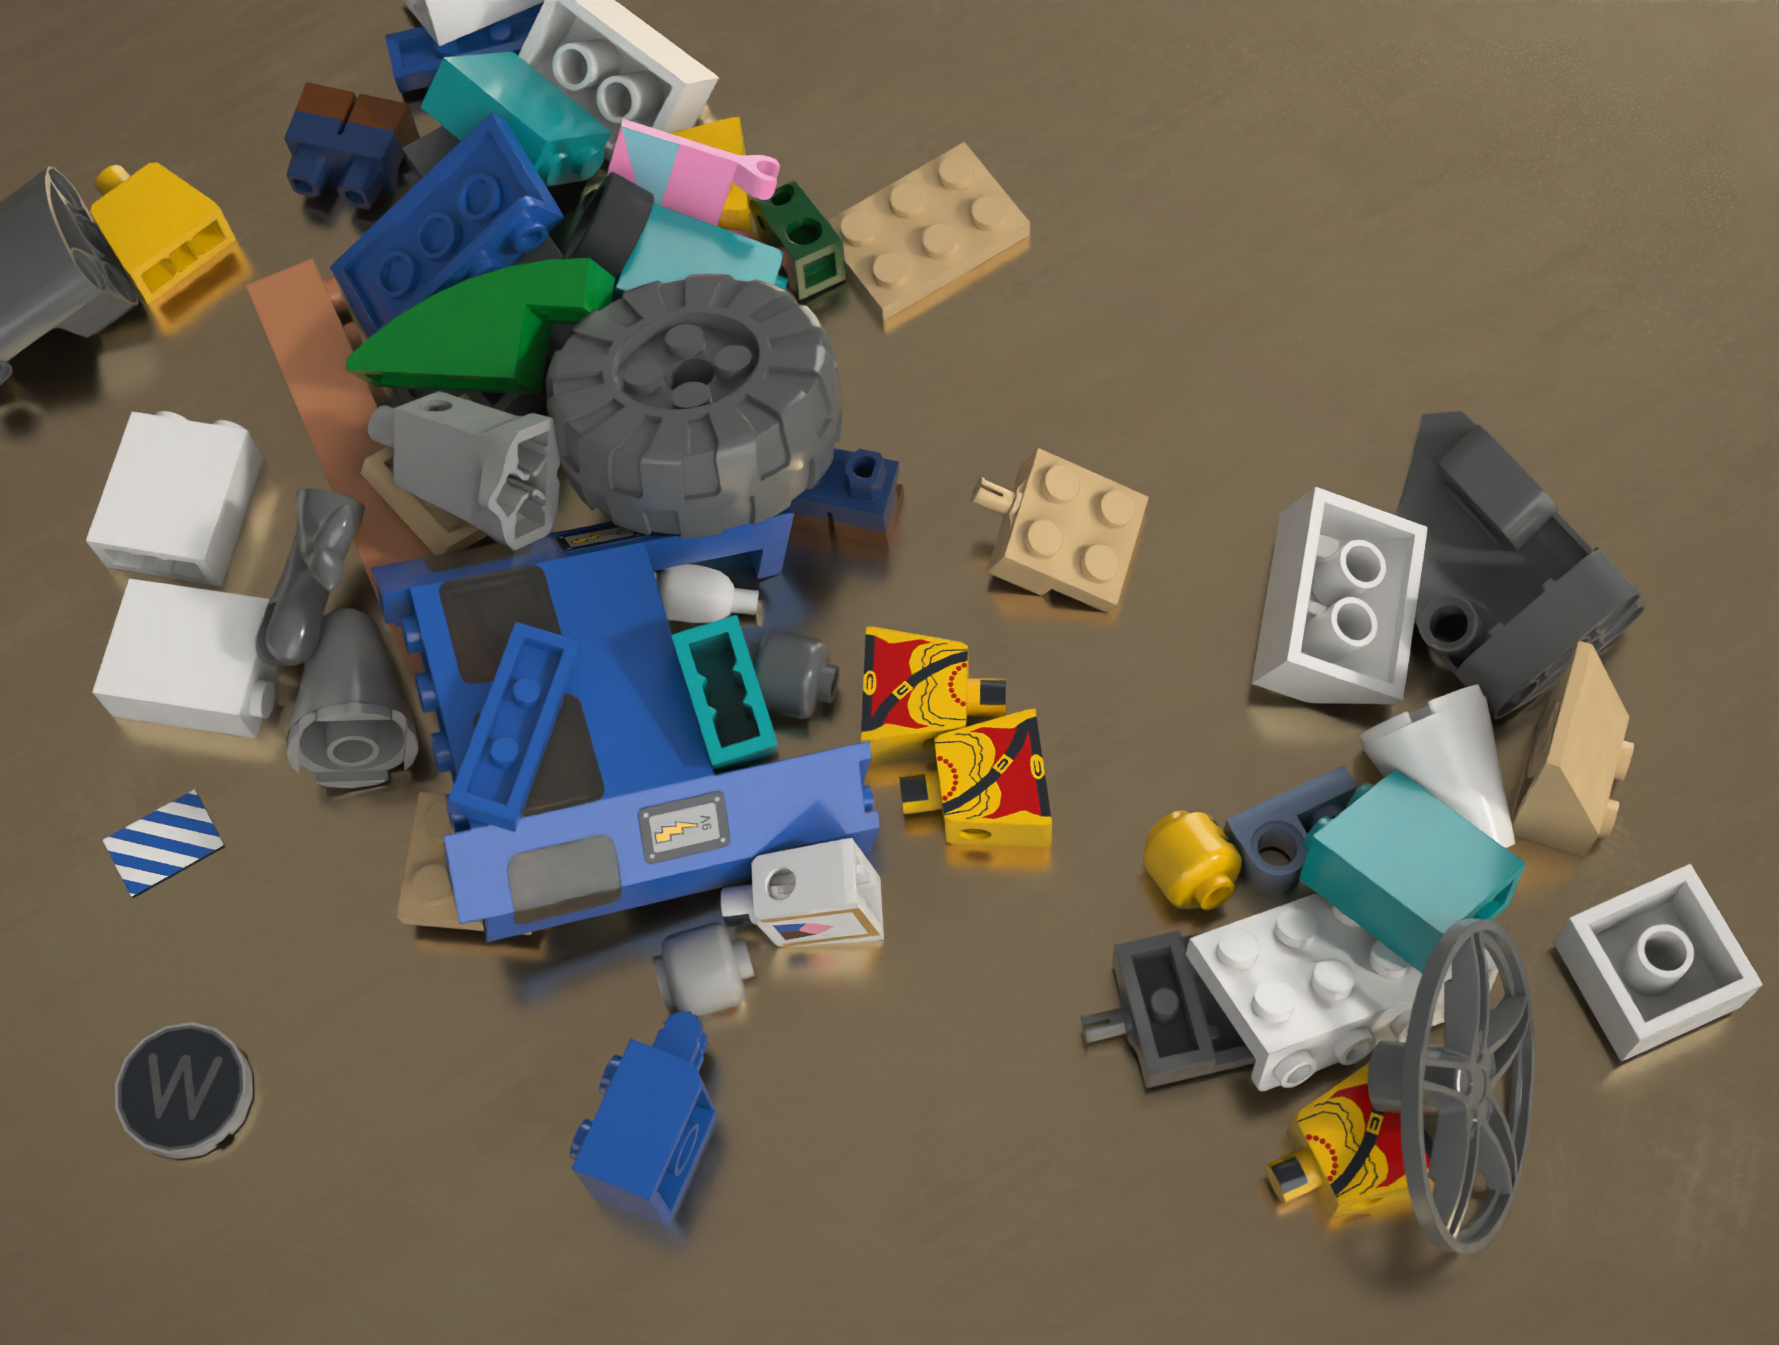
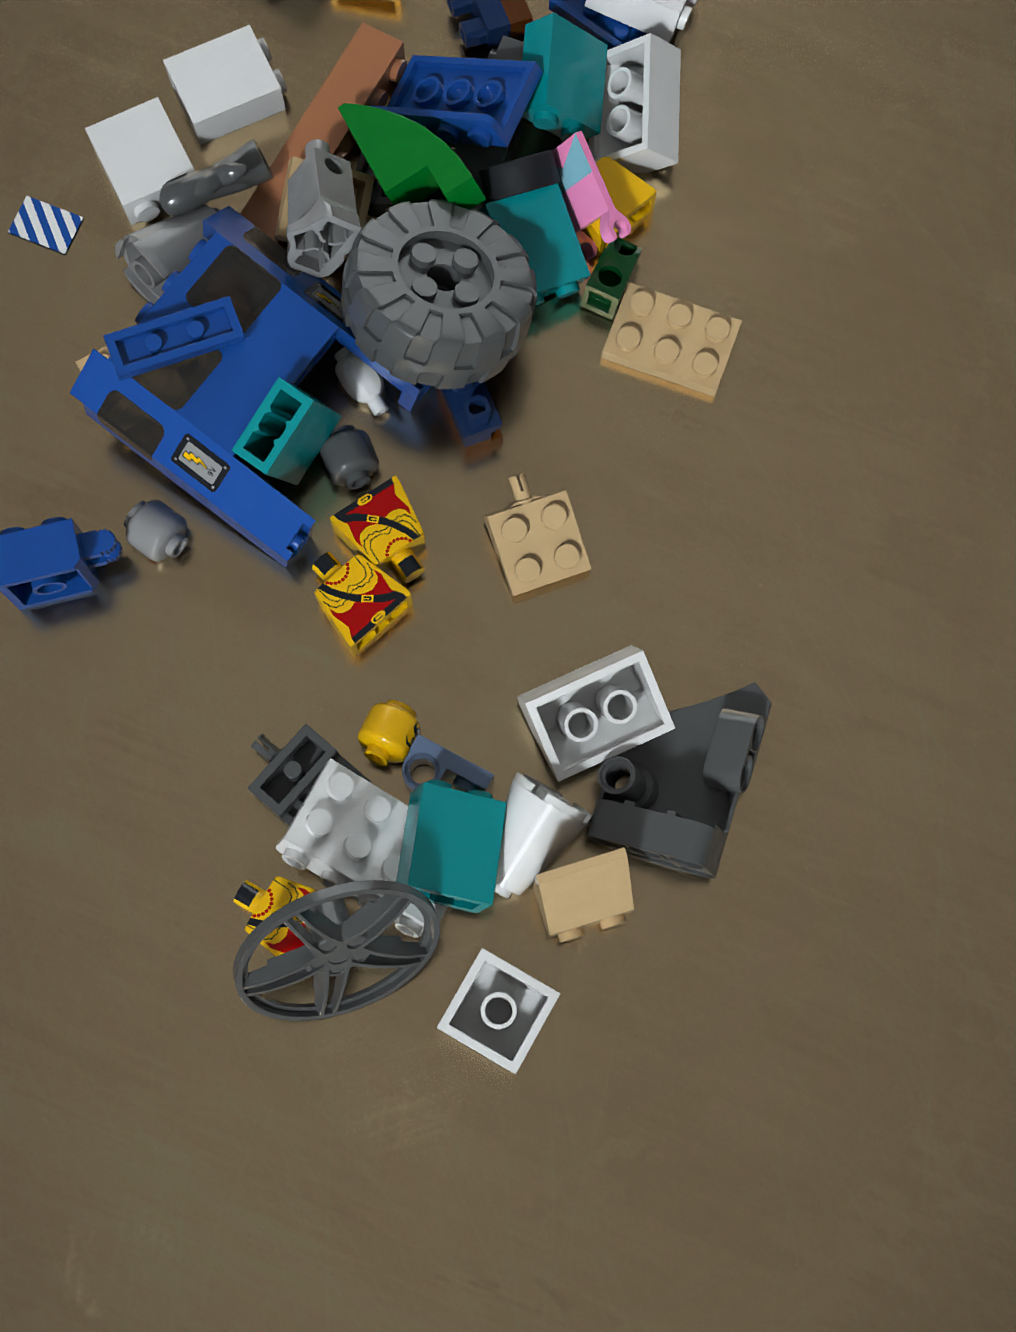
camera: 45 degrees right, 10 degrees up
white torso [721,838,884,947] -> none

